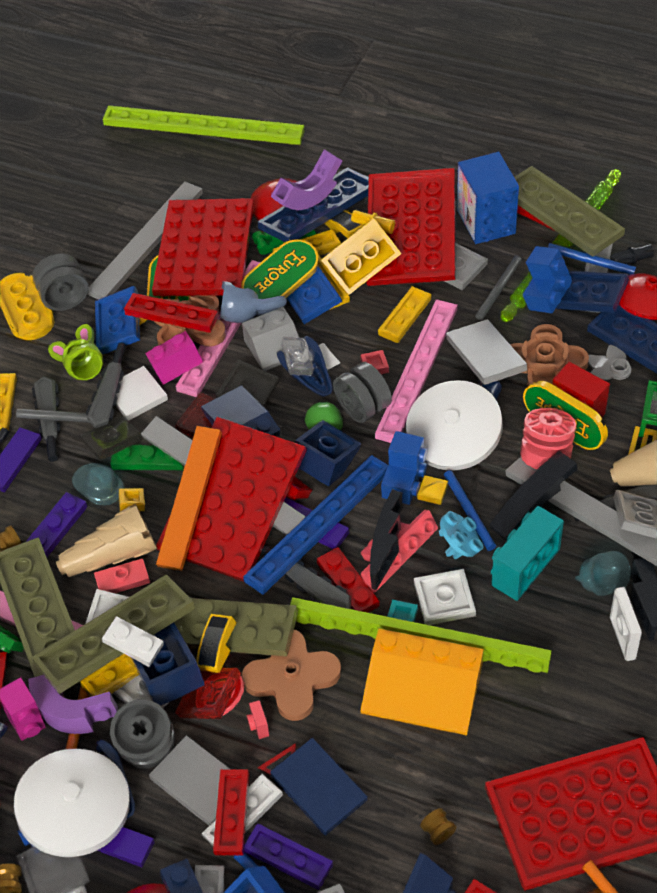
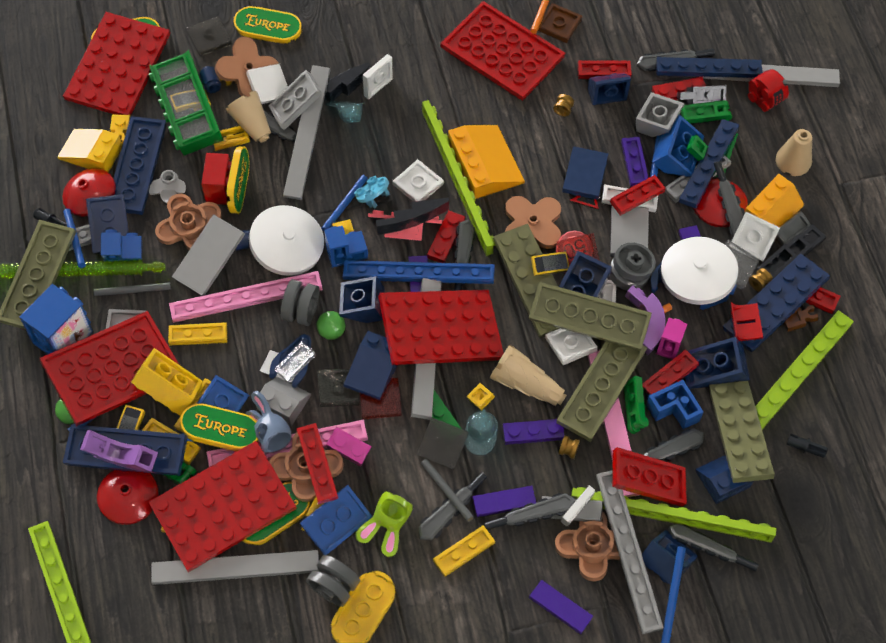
camera: 130 degrees left, 10 degrees up
dark grey sword [86,343,126,429] -> none
coral plate [94,558,150,594] -> none
white plate [102,616,163,667] -> none
white tile [116,366,168,421] -> none
orange tile [156,426,222,571] -> none
coral plate [246,700,269,739] -> none
yellow axle [351,210,395,234] -> none
coral plate [361,350,389,374] -> none
teal plate [387,600,418,622] -> none
black slope [489,451,578,541] -> none
teal brick [491,506,564,601] -> none
coral wheel [520,408,577,469] -> none

